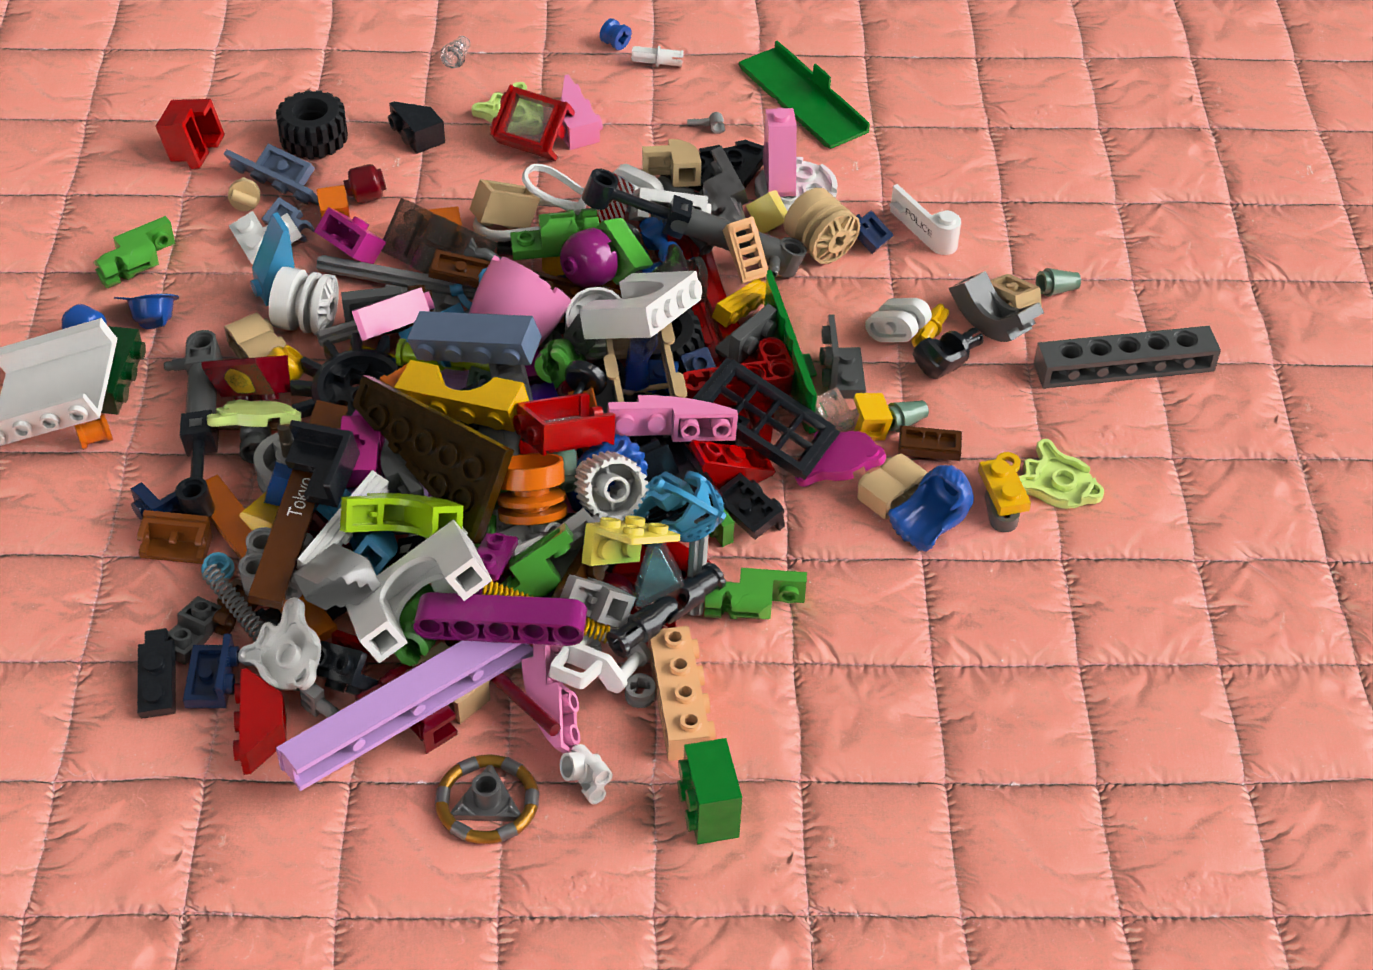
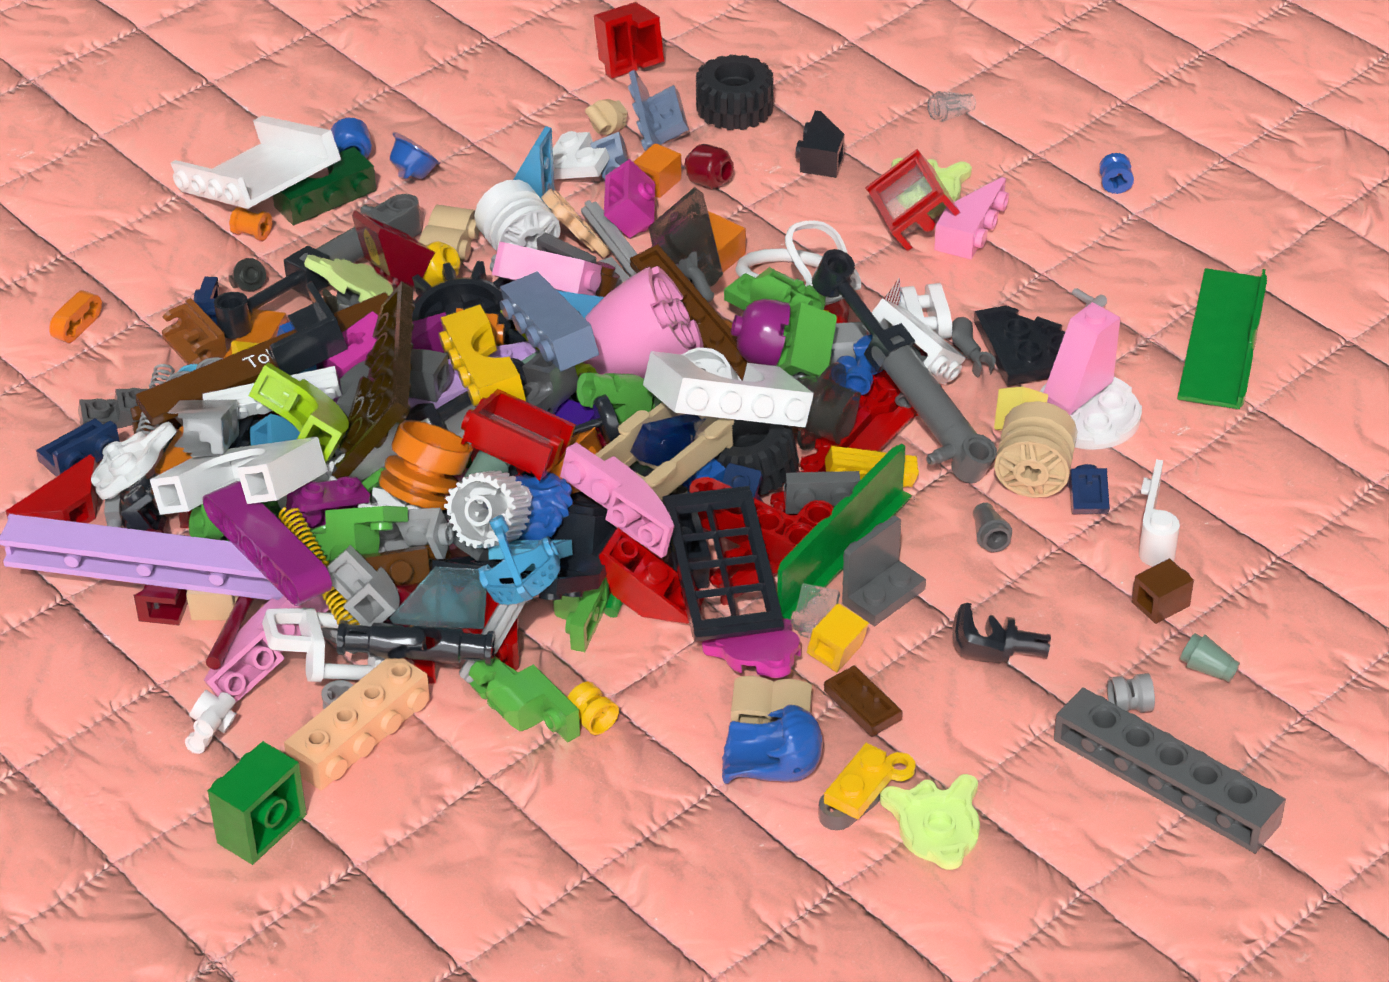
camera: 50 degrees right, 5 degrees down
bright green plate [94,216,175,288] -> none
black hinge [137,628,176,719] -> none
flat silver piece [435,754,539,844] -> none
tan piece [469,179,540,230] -> none
light yellow bracket [581,515,680,566] -> none
white axle [631,46,684,67] -> none
tan brick [642,139,701,187] -> none
flat silver plate [703,146,748,222] -> none
black bracket [719,473,785,540] -> none
light nougat slope [722,217,768,284] -> none
white brick [865,298,932,342] -> none
sand green cone [888,400,929,432] -> none
yellow axle [911,304,949,347] -> none
dark grey arch [949,271,1044,342] -> none
tan plate [990,274,1042,308] -> none
none -> orange beam [49,290,102,343]
none -> pearl dark grey plate [229,258,266,291]
none -> light nougat tile [541,189,611,258]
none -> yellow wheel [567,681,619,735]
none -> dark grey cone [973,503,1012,552]
none -> light grey wheel [1107,673,1155,713]
none -> reddish brown brick [1132,558,1194,624]

